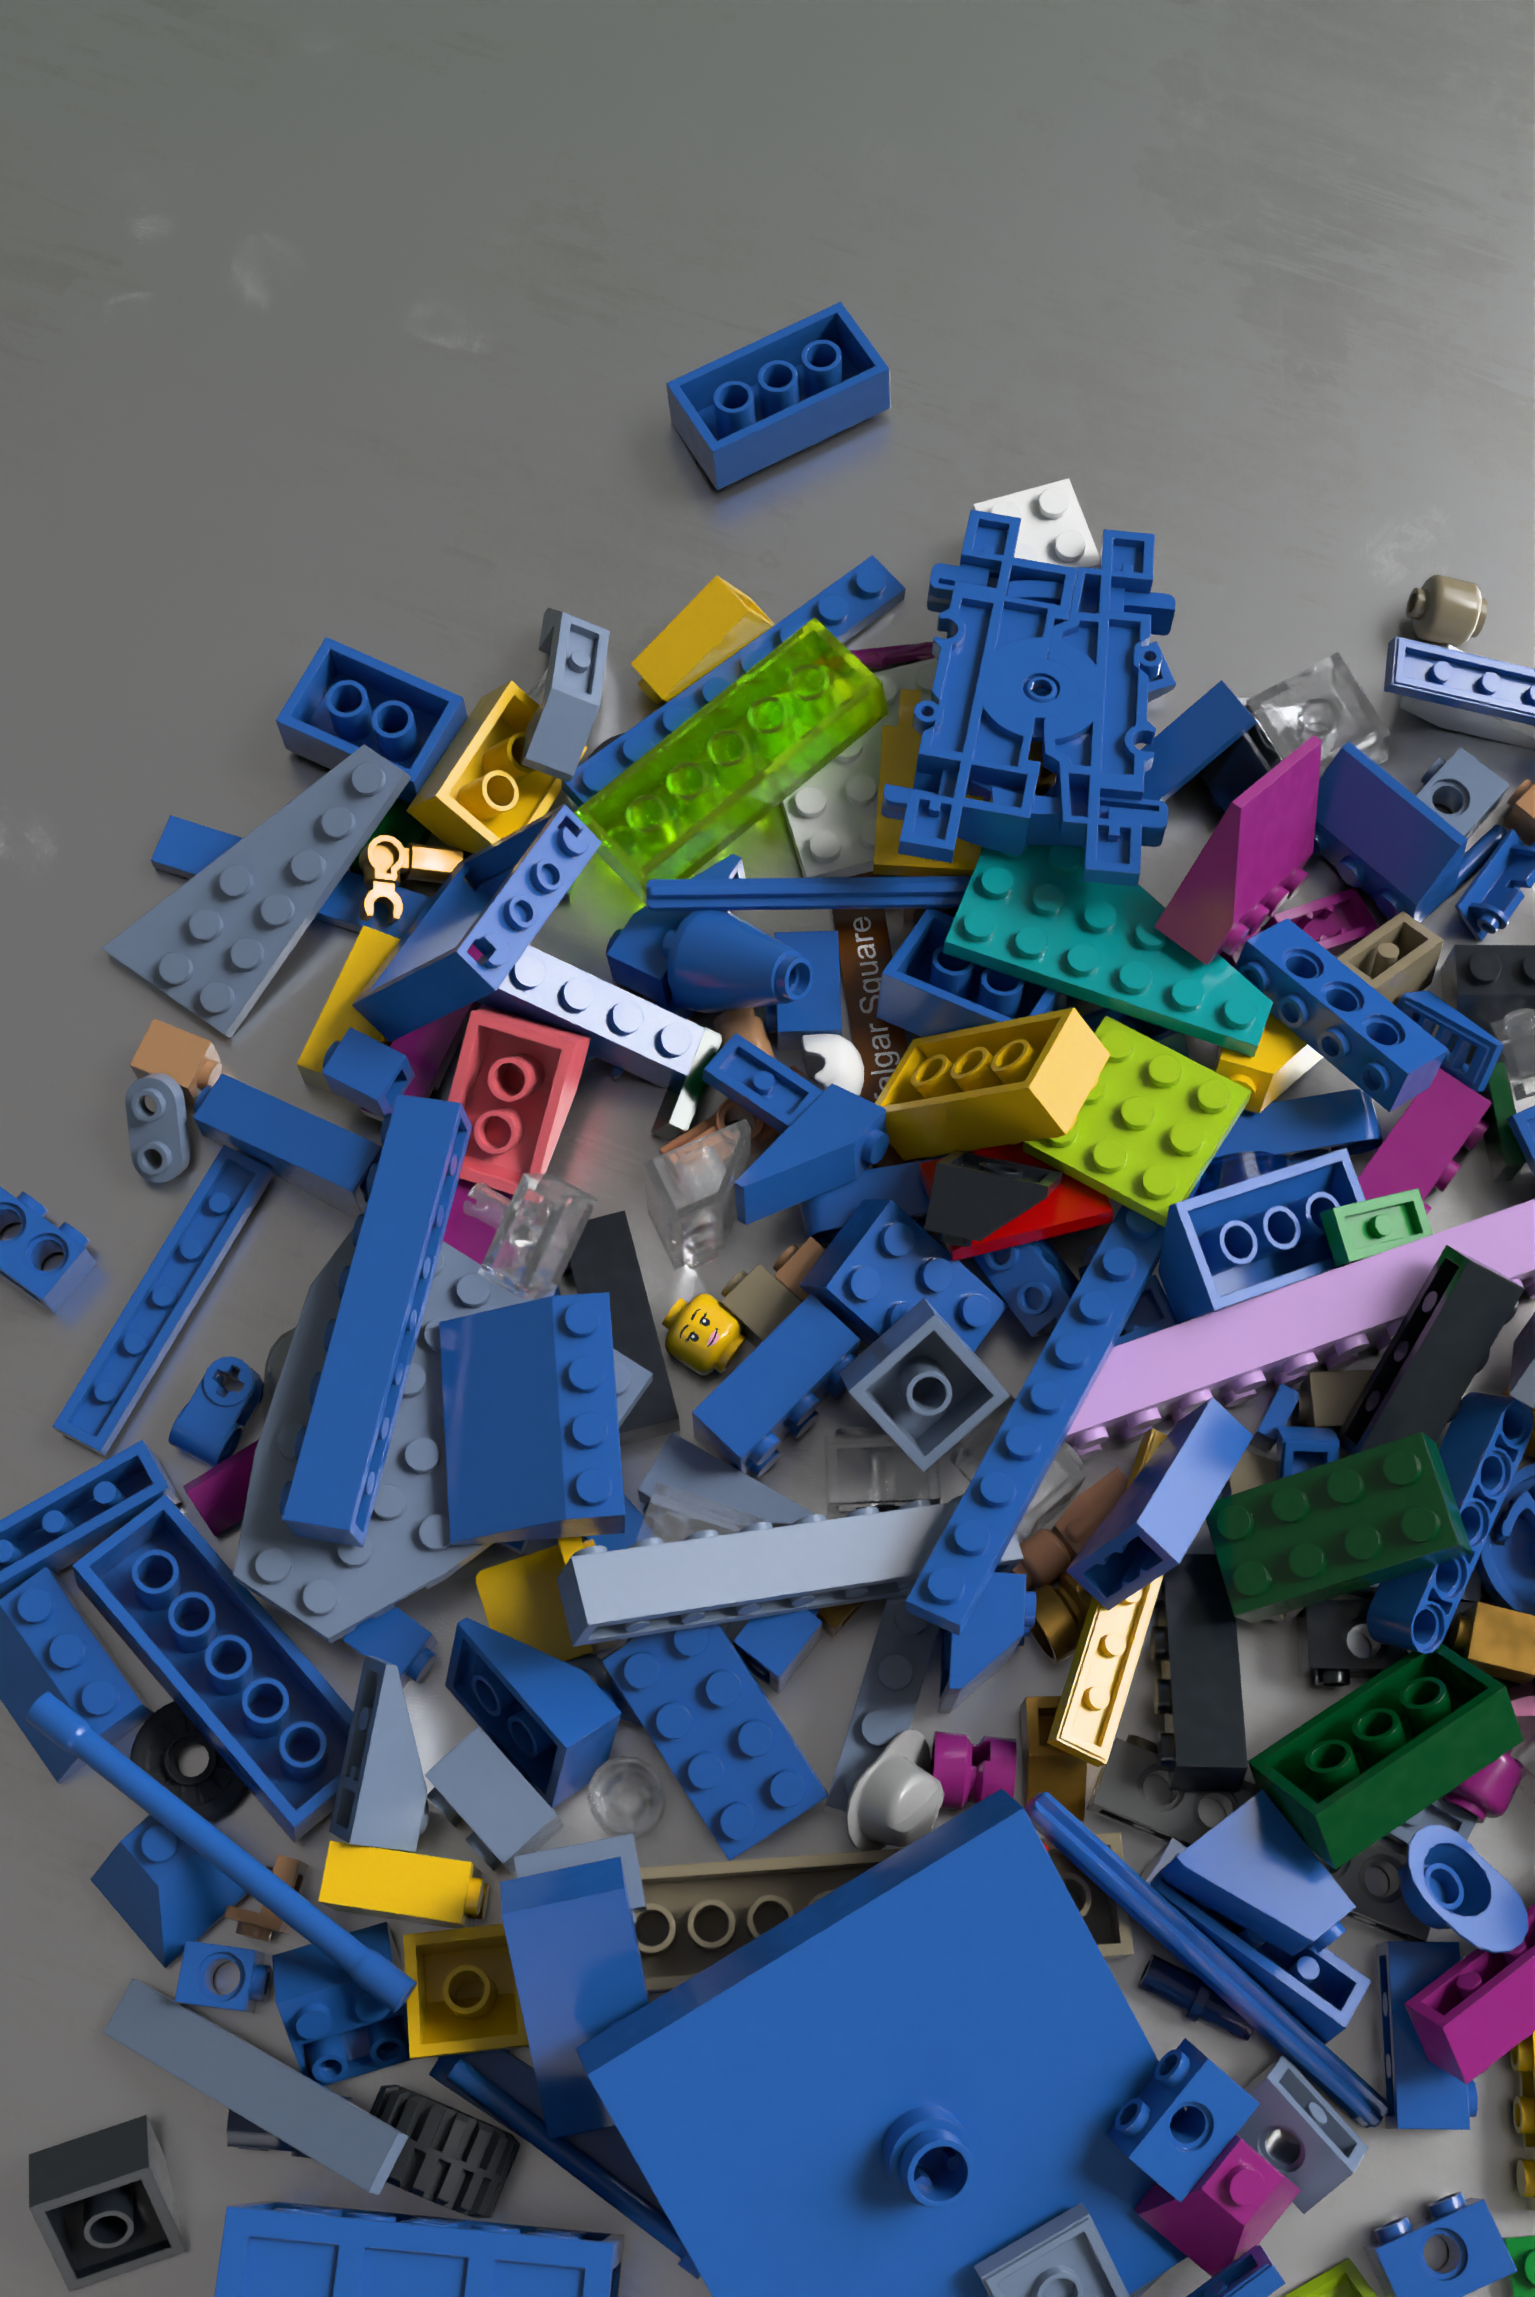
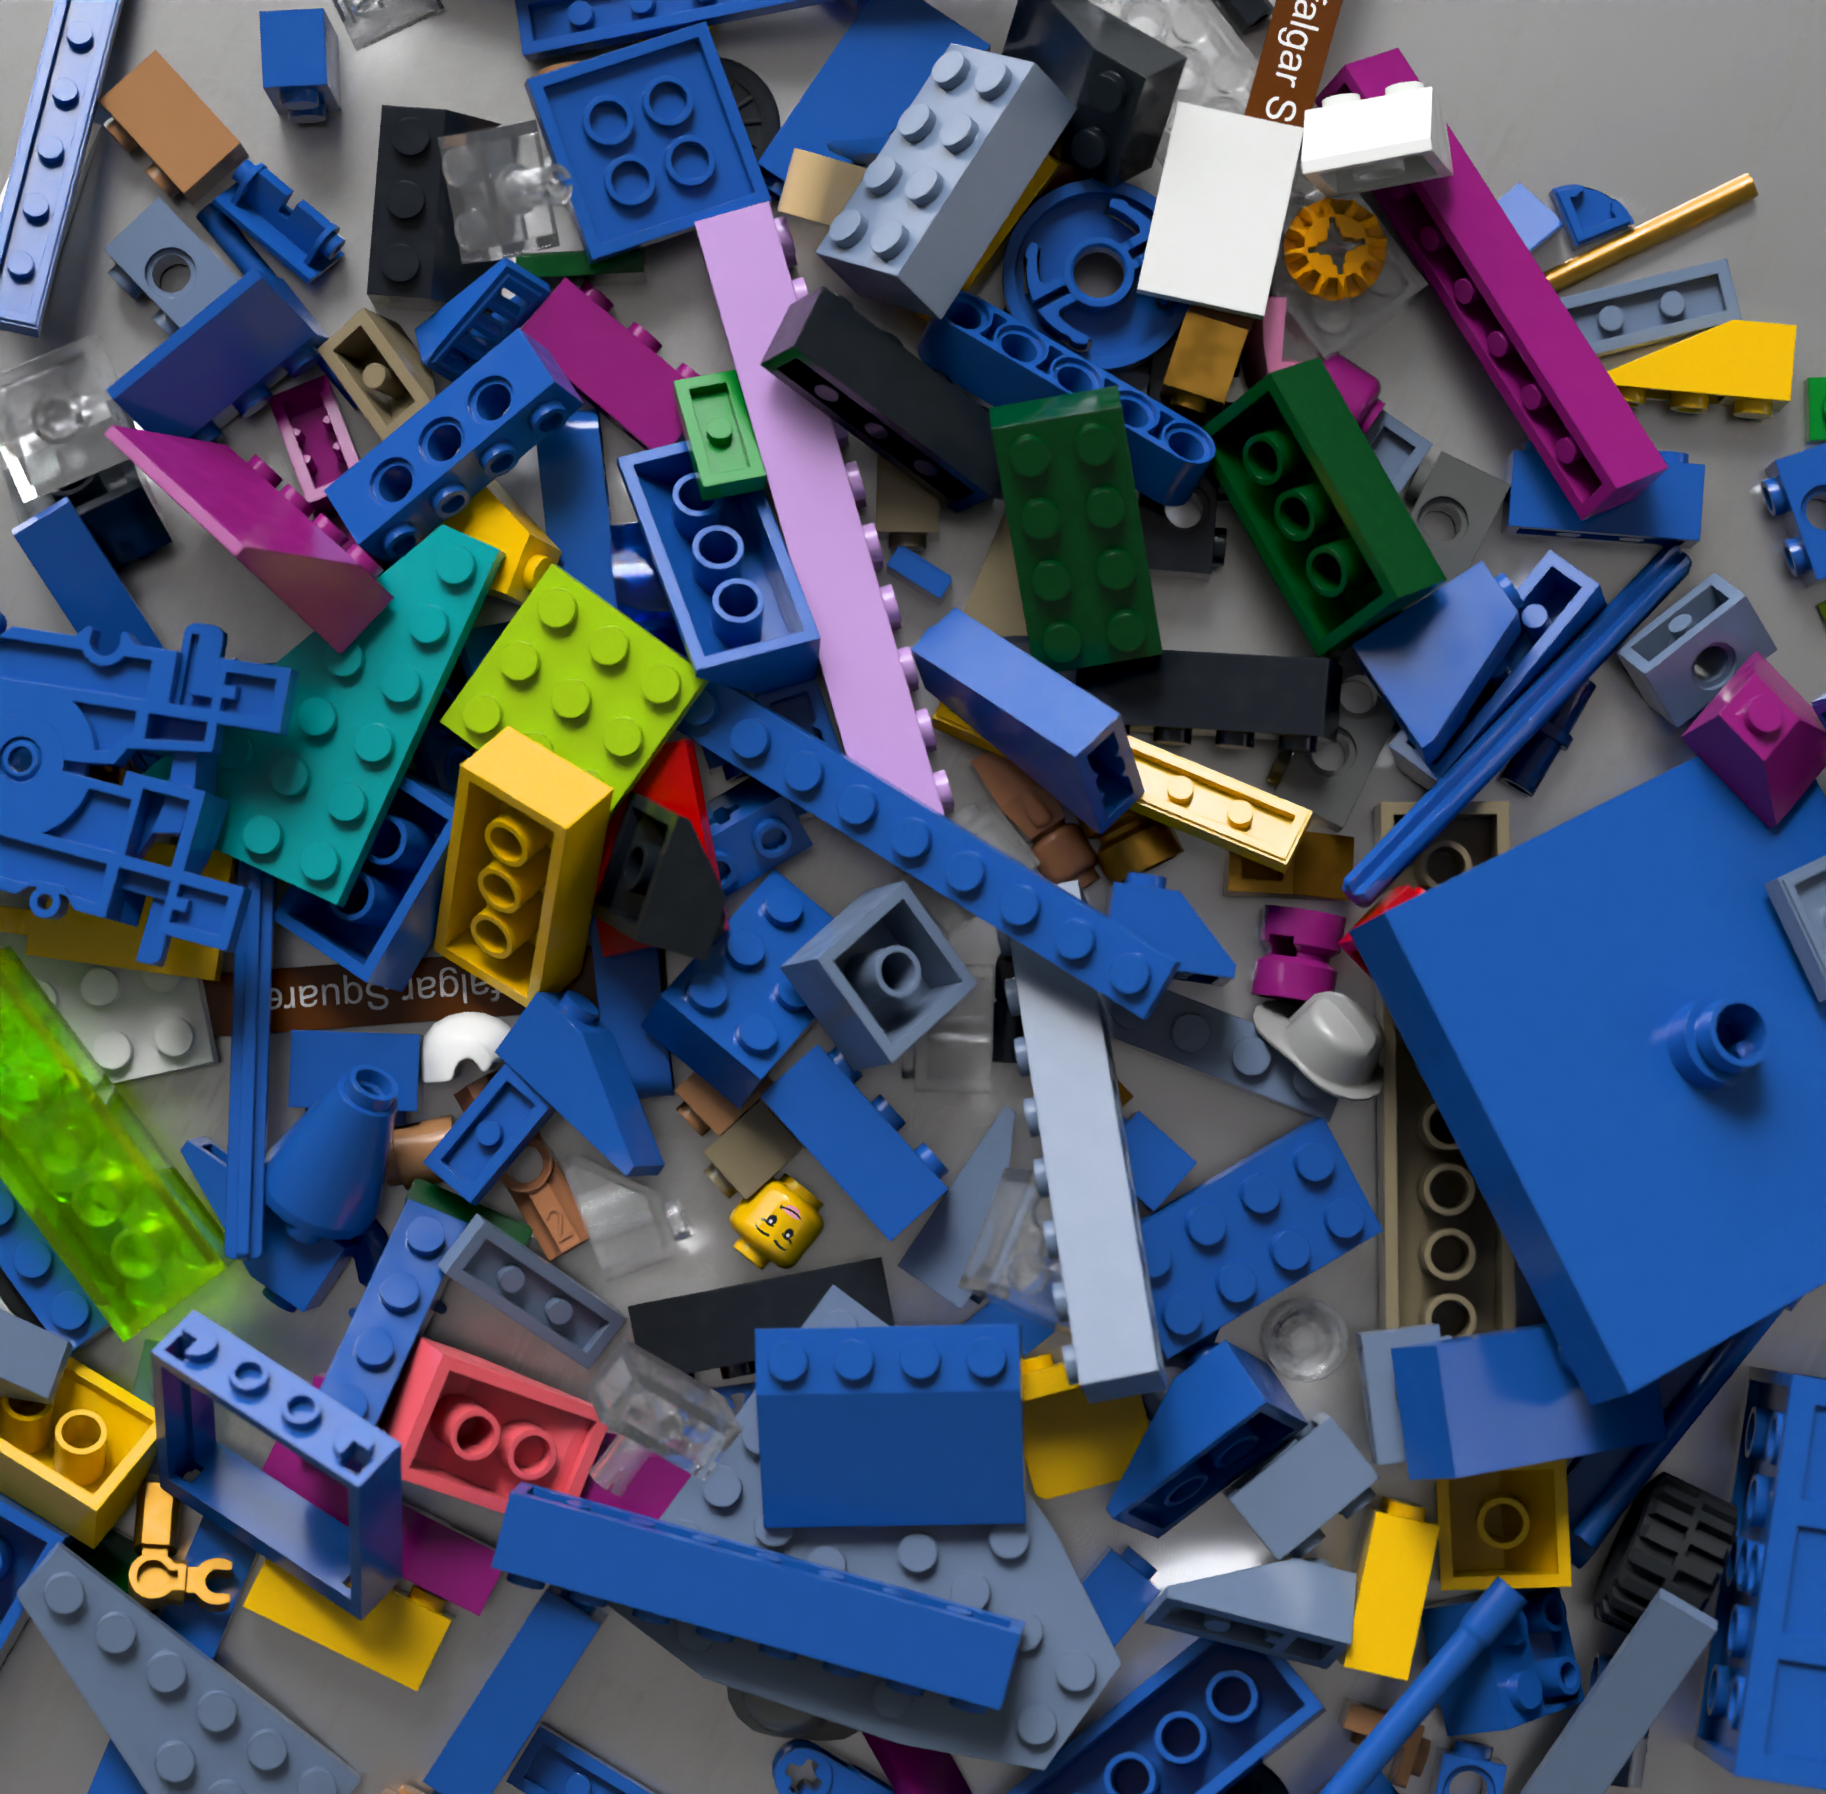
camera: 85 degrees left, 15 degrees up
blue brick [322,1027,415,1119] -> none
blue brick [1107,2038,1260,2203] -> none
blue slope [1276,1426,1340,1480] -> none
piece [1398,1825,1528,1953] -> none
none -> sand blue plate [438,1213,627,1370]

